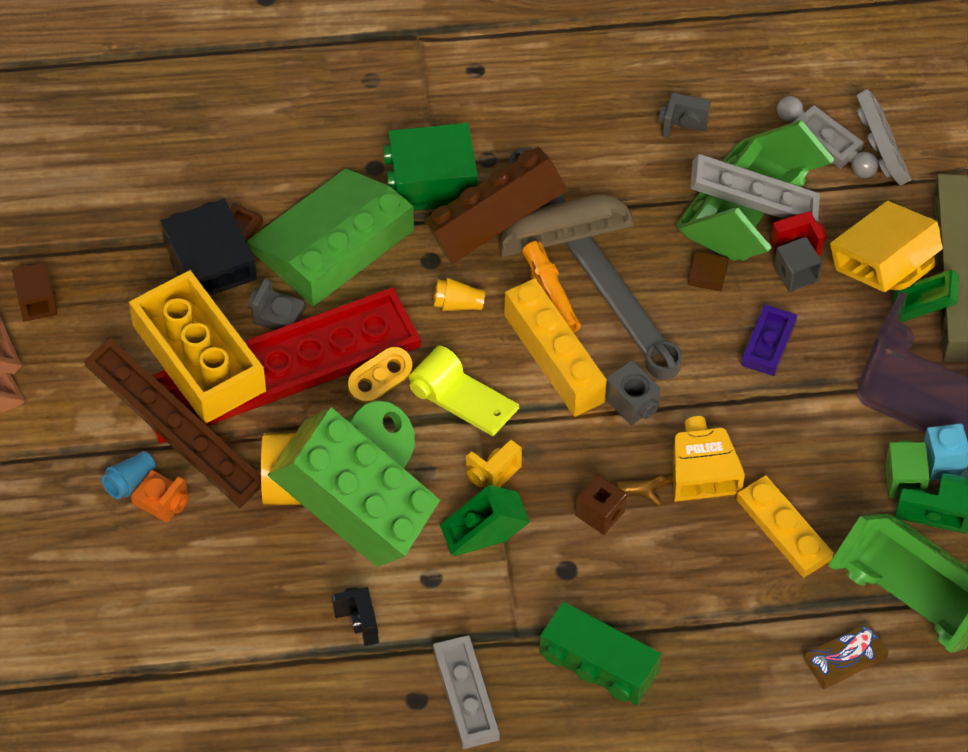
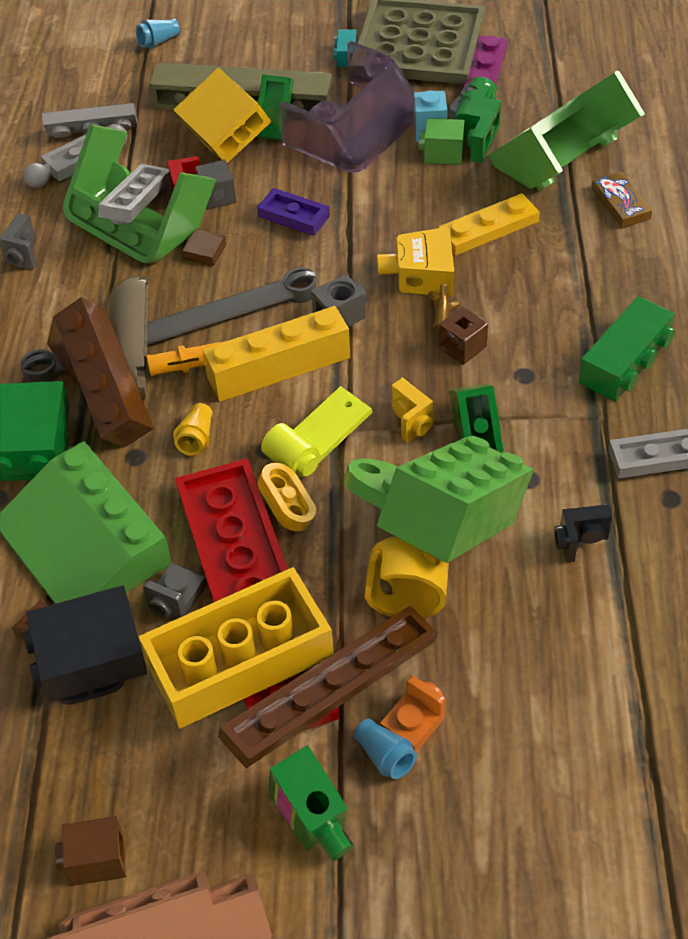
camera: 80 degrees left, 5 degrees down
none -> green torso [268,745,354,861]

